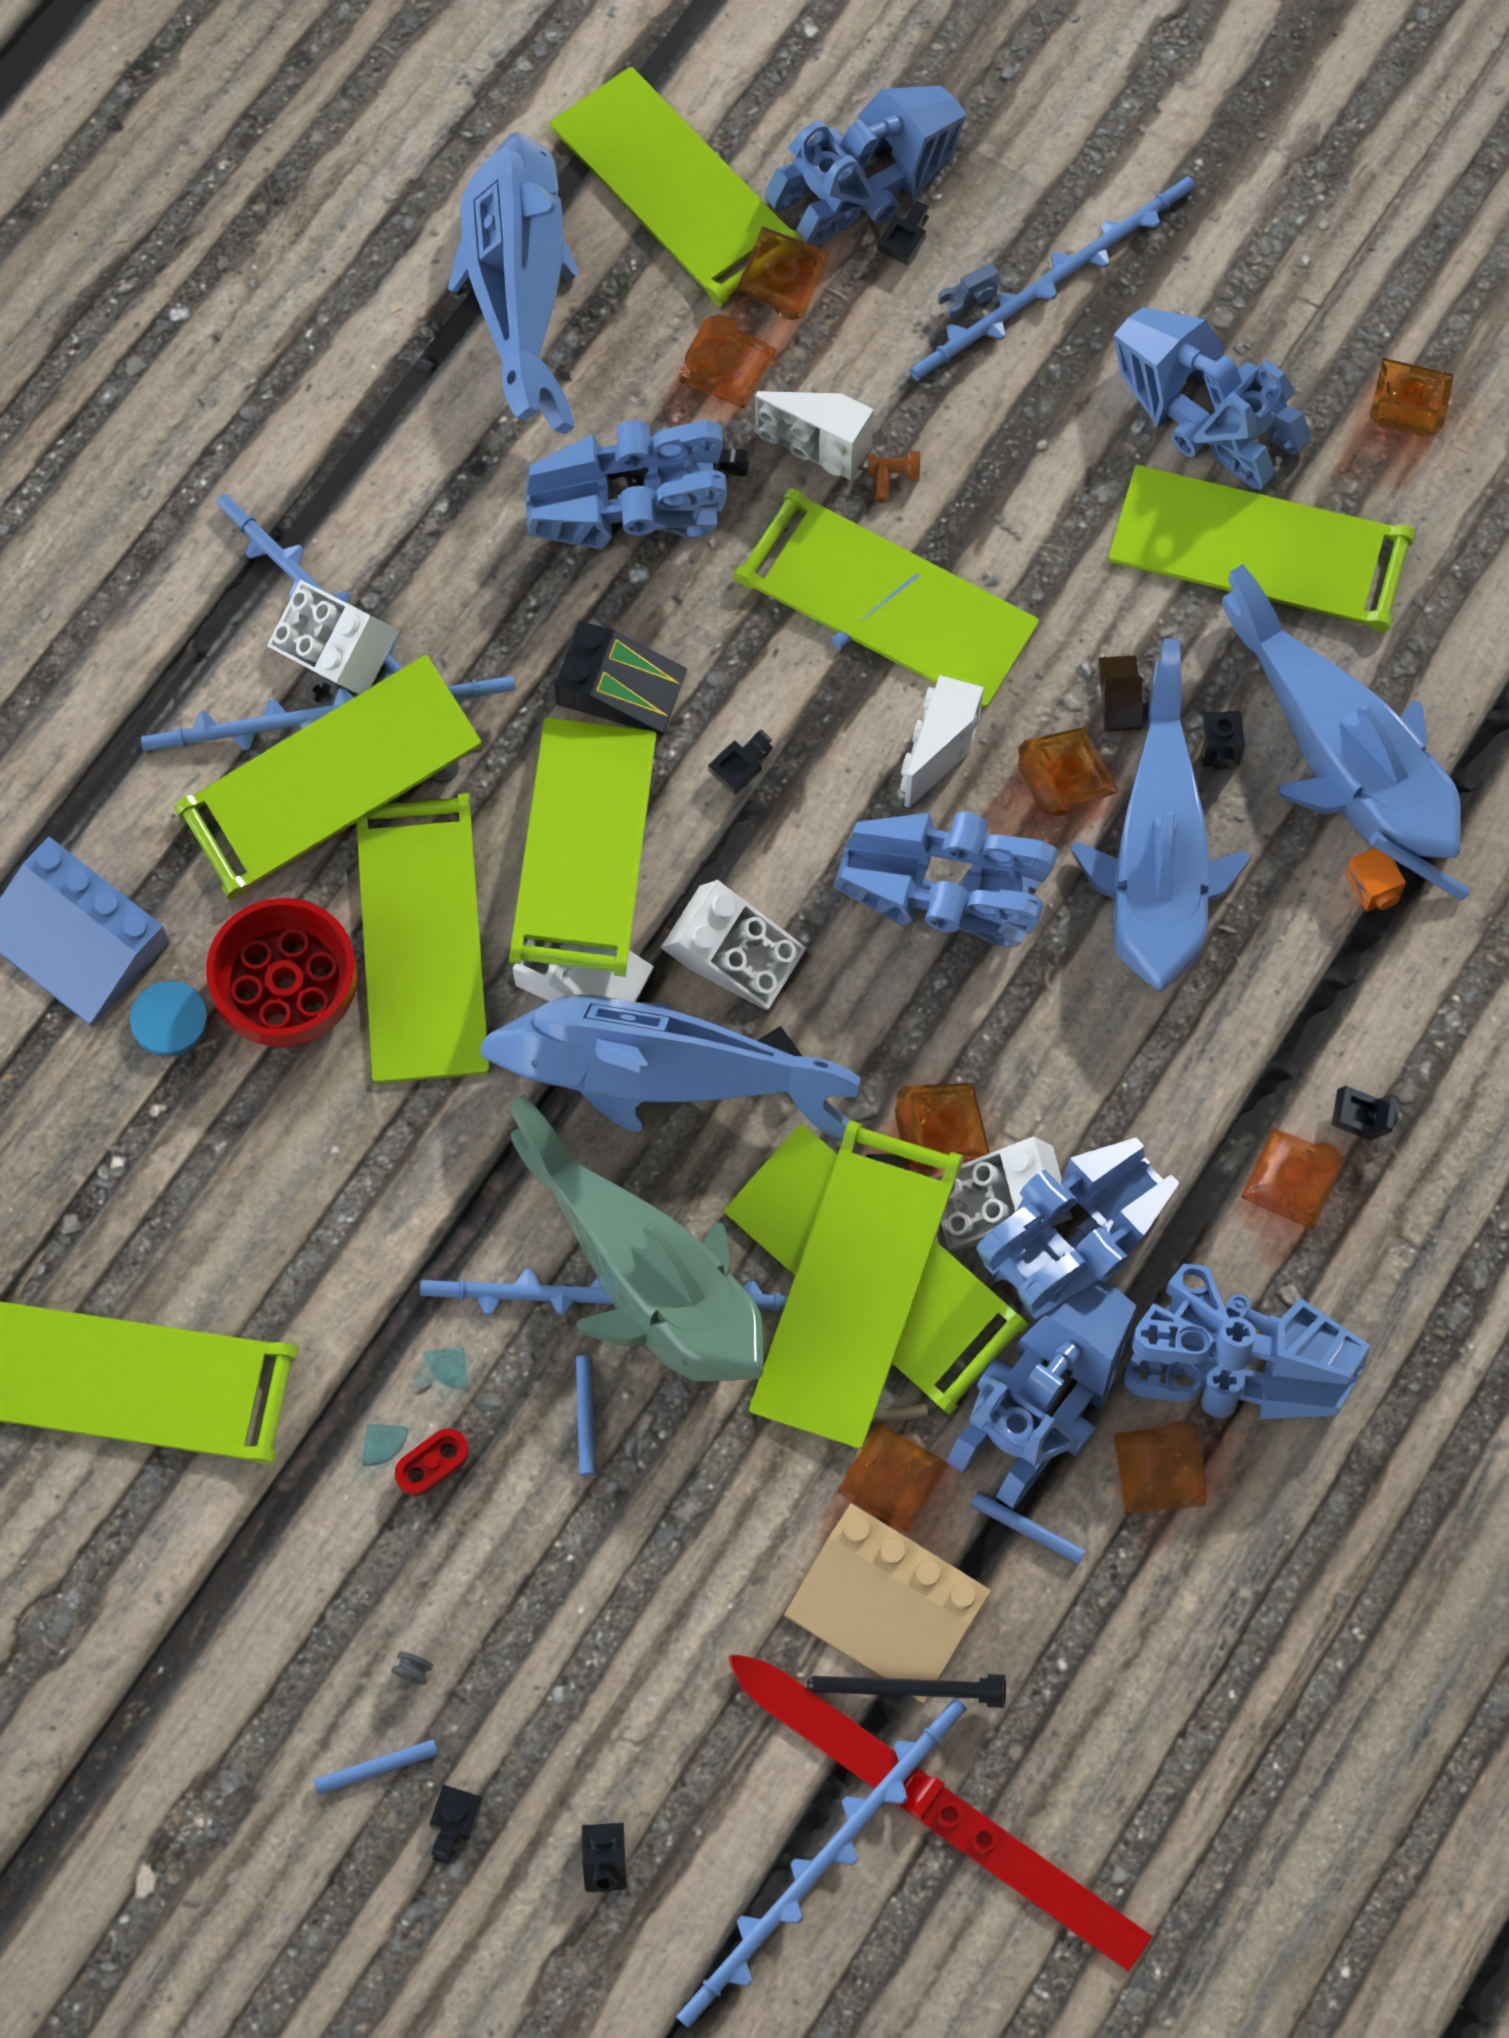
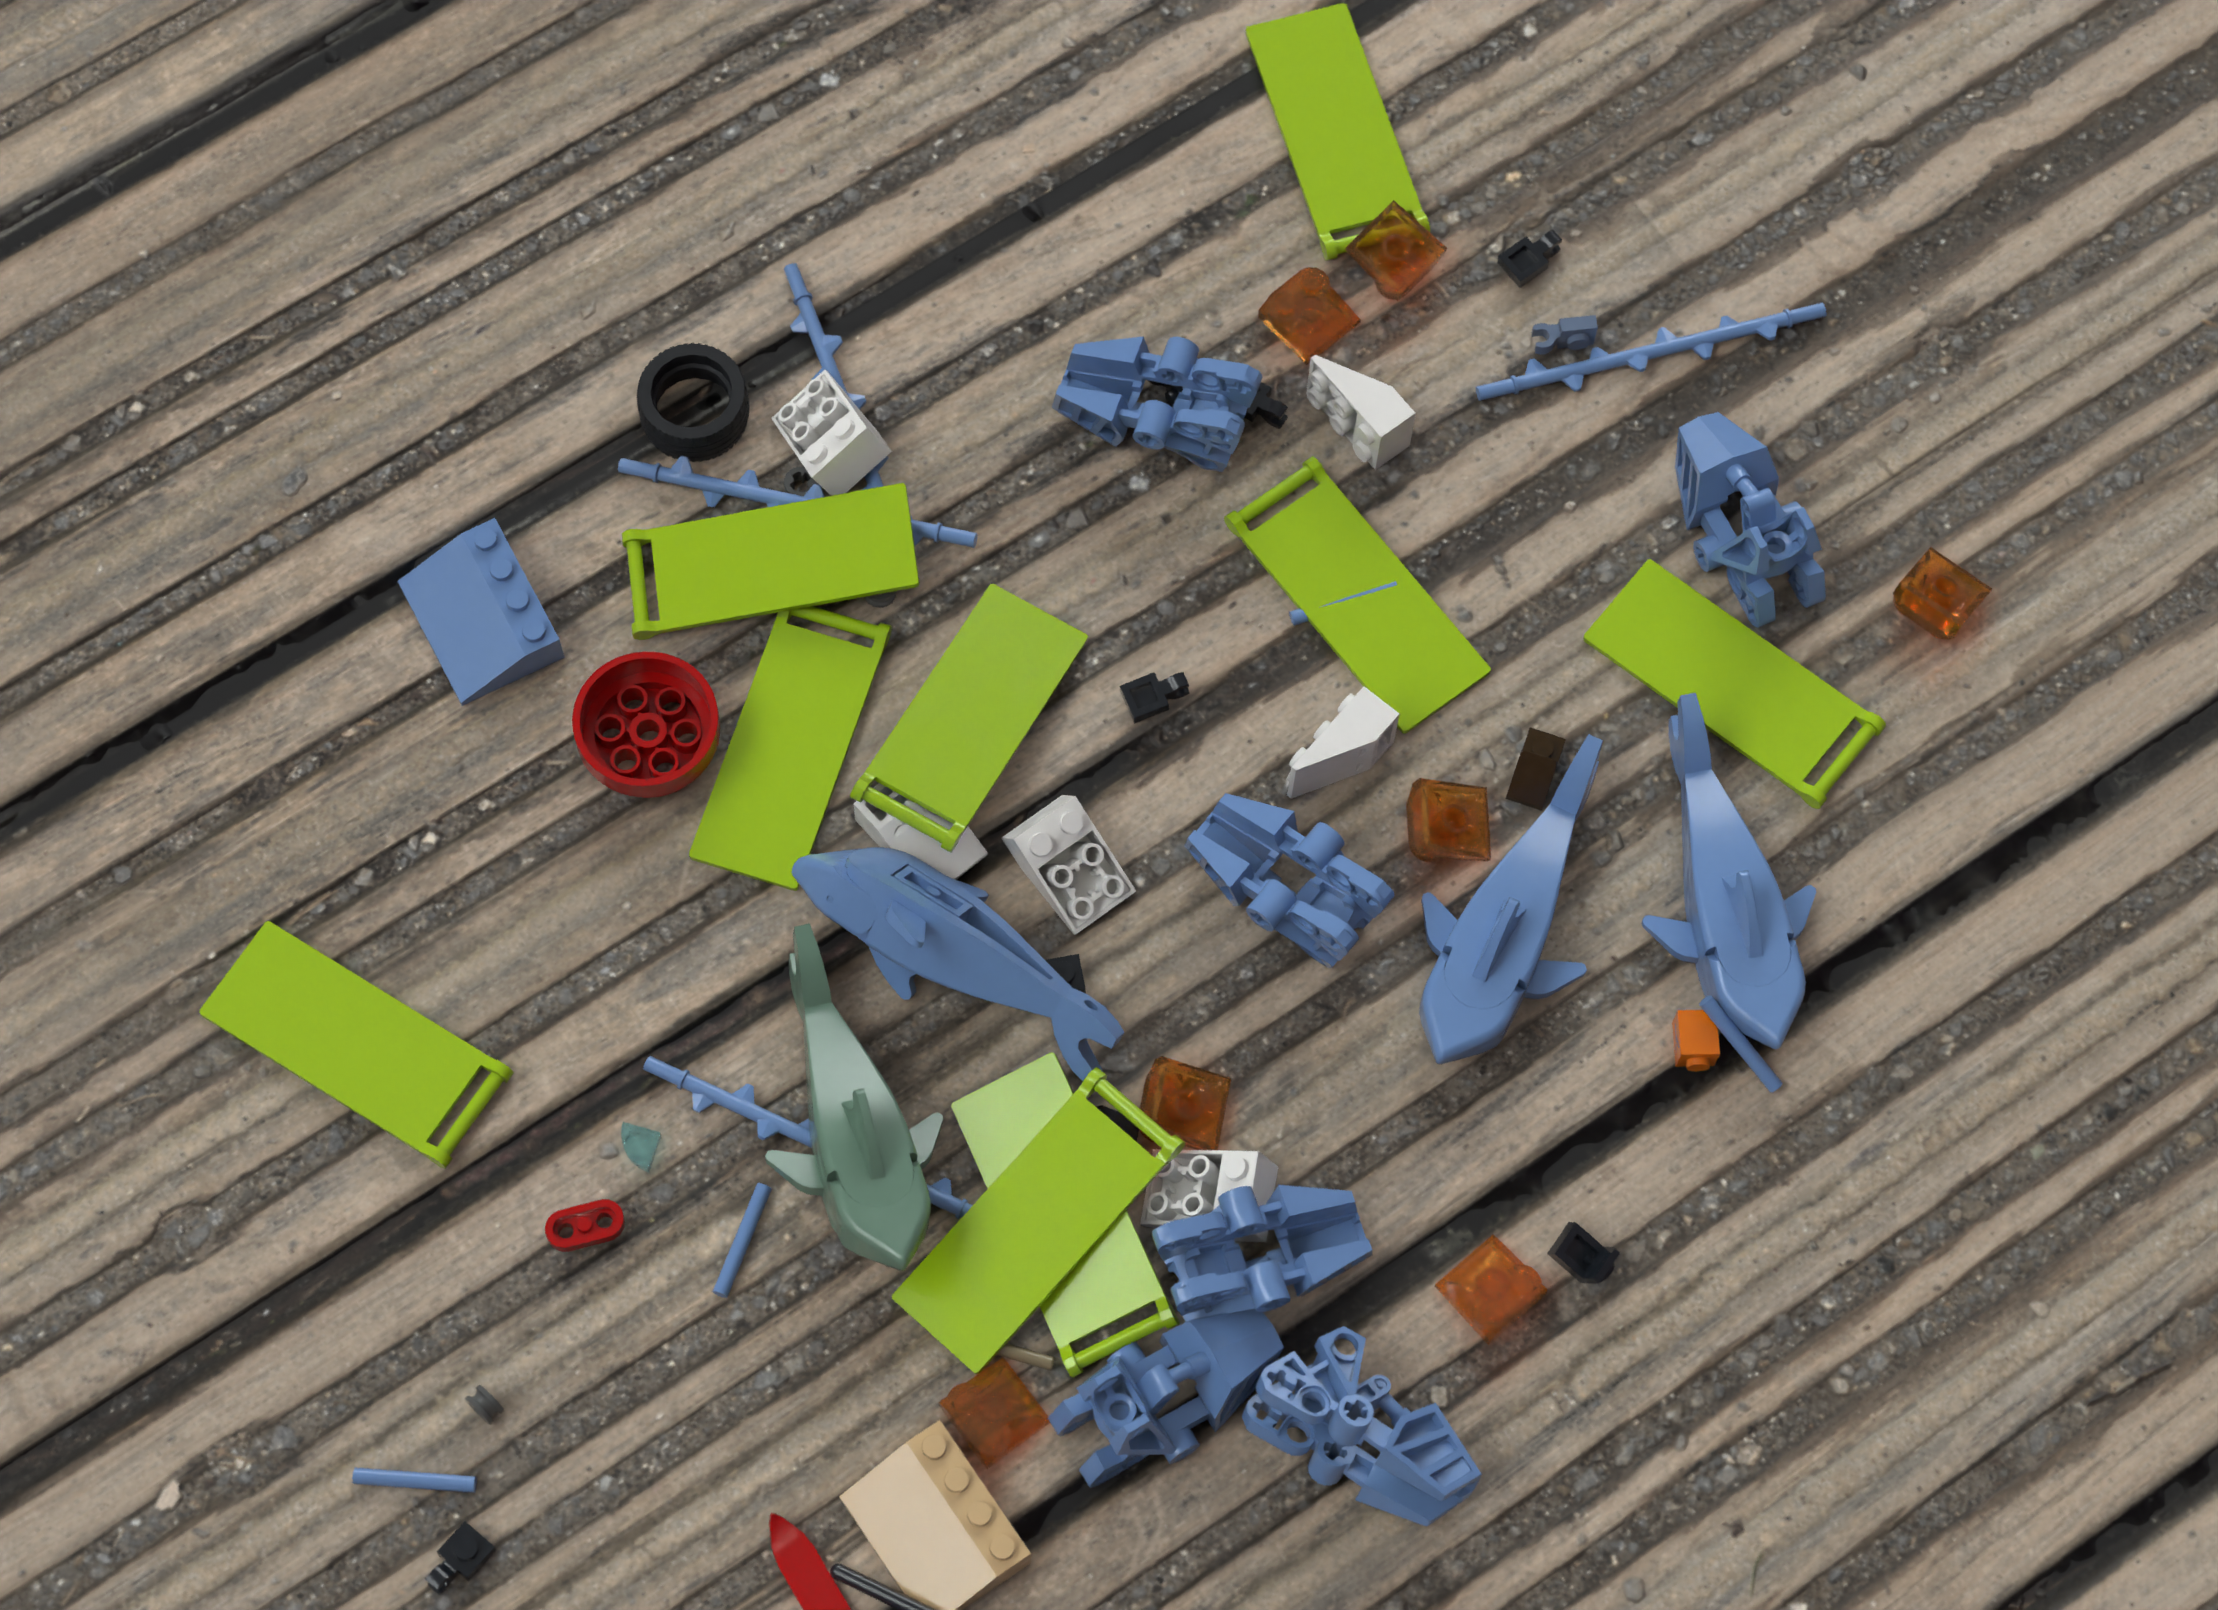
camera: 20 degrees right, 0 degrees up
dark azure tile [129,981,208,1057] -> none
clear light blue tile [362,1424,409,1466] -> none
medium blue animal [448,131,578,434] -> none
black slope [554,620,687,736] -> none
medium blue piece [764,86,966,248] -> none
dark orange piece [868,451,920,503] -> none
medium blue bar [970,1492,1086,1565] -> none
clear orange slope [1114,1421,1207,1514] -> none
black bracket [1201,711,1245,769] -> none
none -> black tyre [637,343,750,462]

